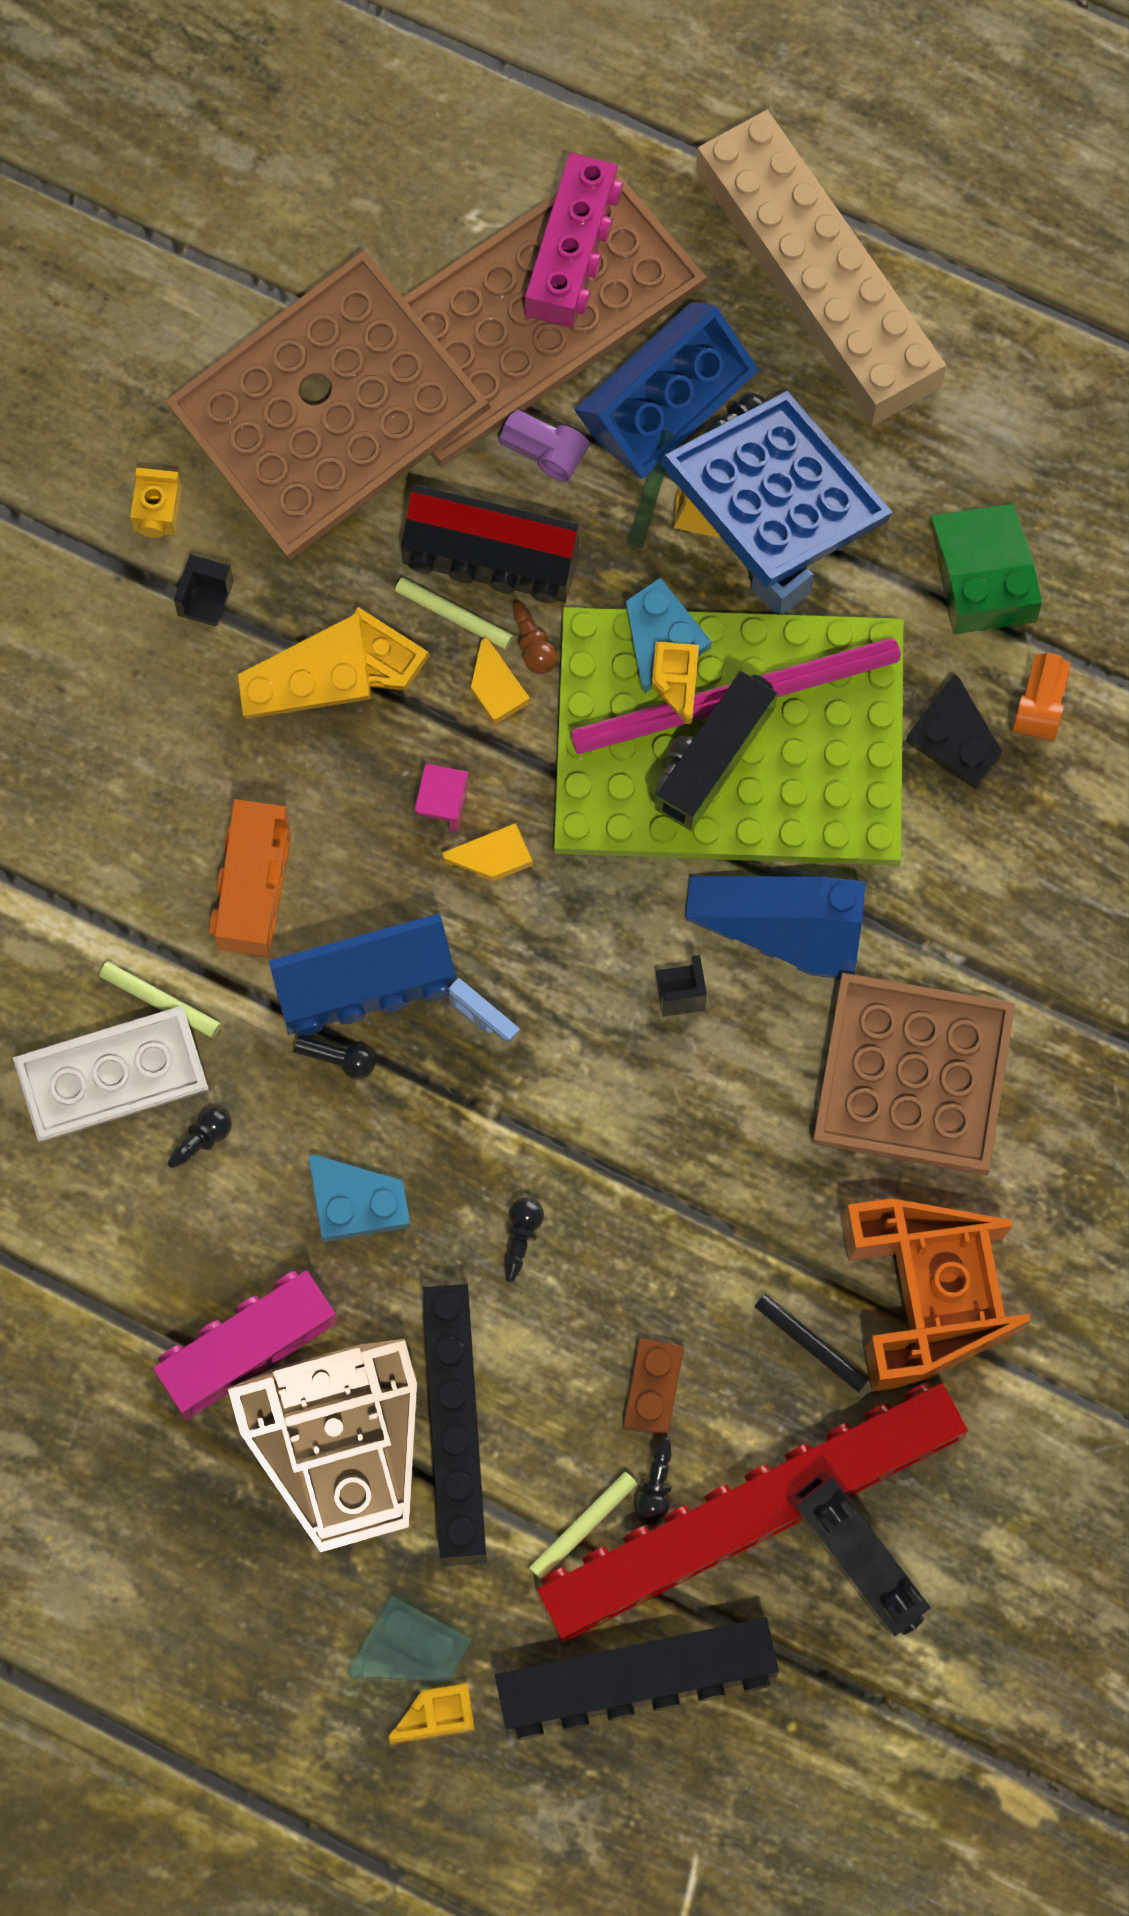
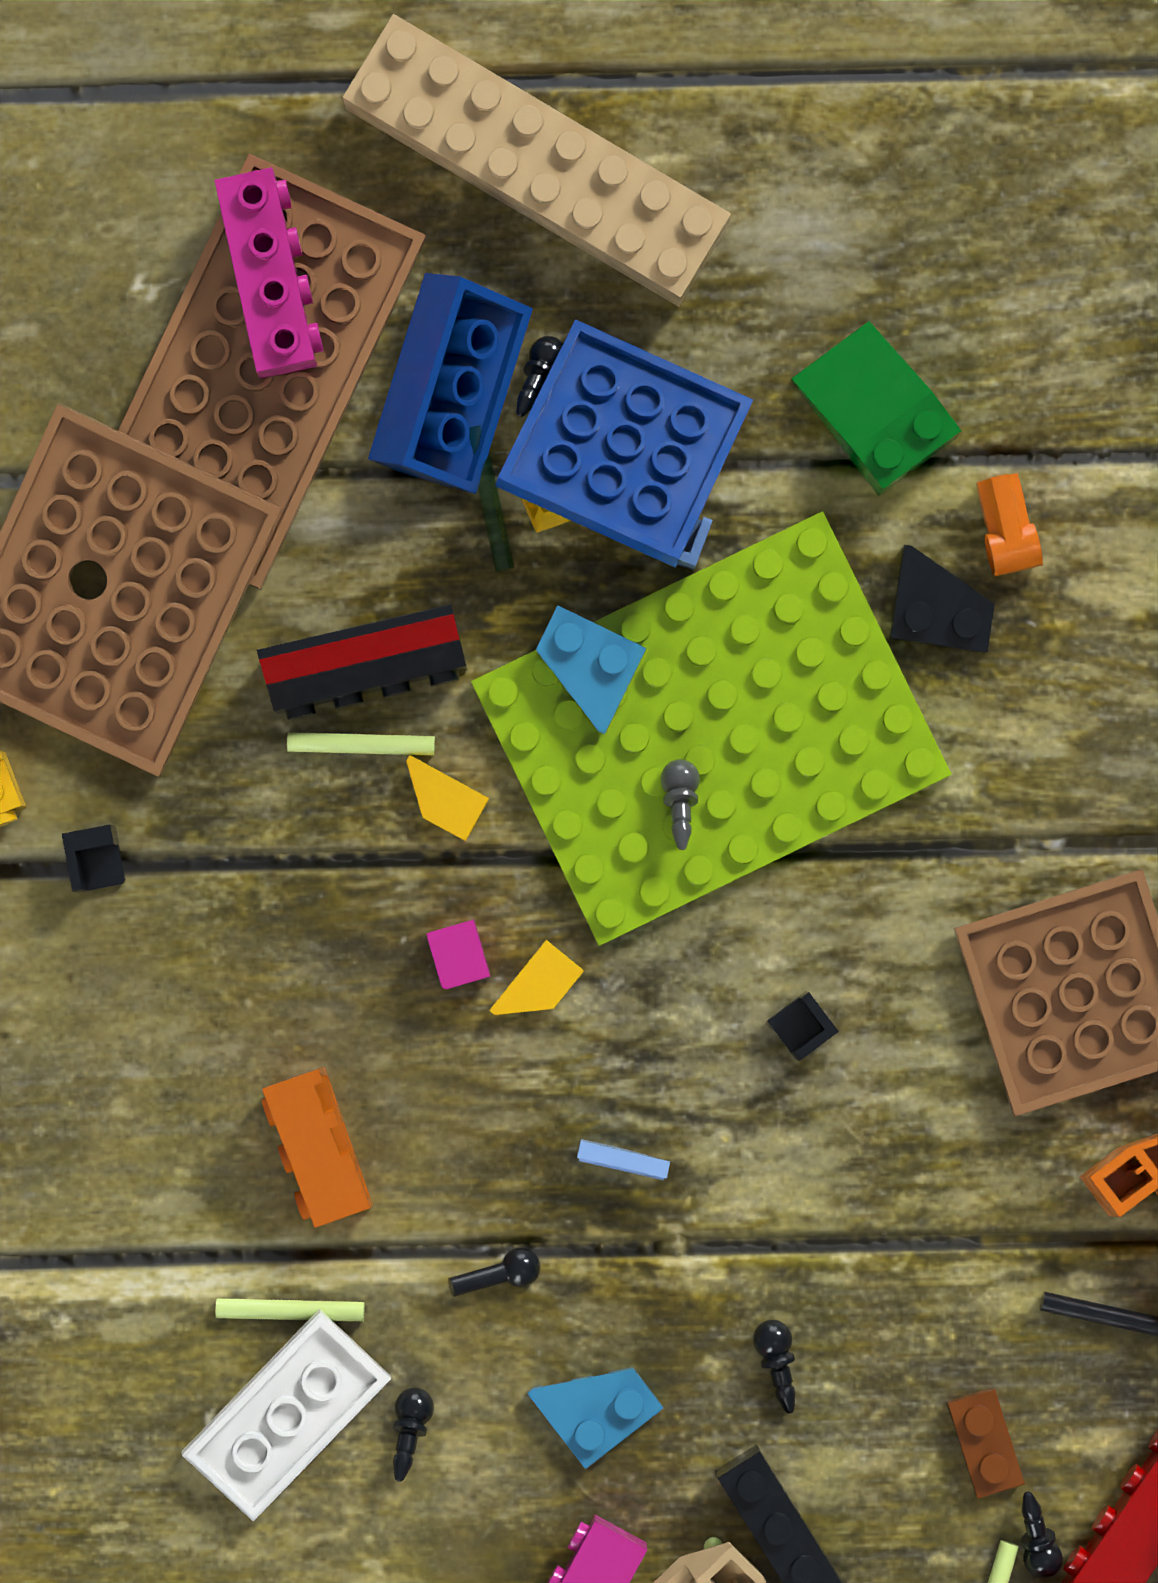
camera: 30 degrees left, 15 degrees up
yellow wing [238,613,372,719] -> none
blue slope [269,913,456,1036] -> none
yellow wing [353,607,430,691] -> none
medium lavender piece [500,409,590,482] -> none
dark orange bar [514,602,557,674] -> none
dark pink axle [571,638,901,754] -> none
yellow tile [652,641,699,724] -> none
black brick [655,670,778,832] -> none
blue wedge [685,876,866,979] -> none

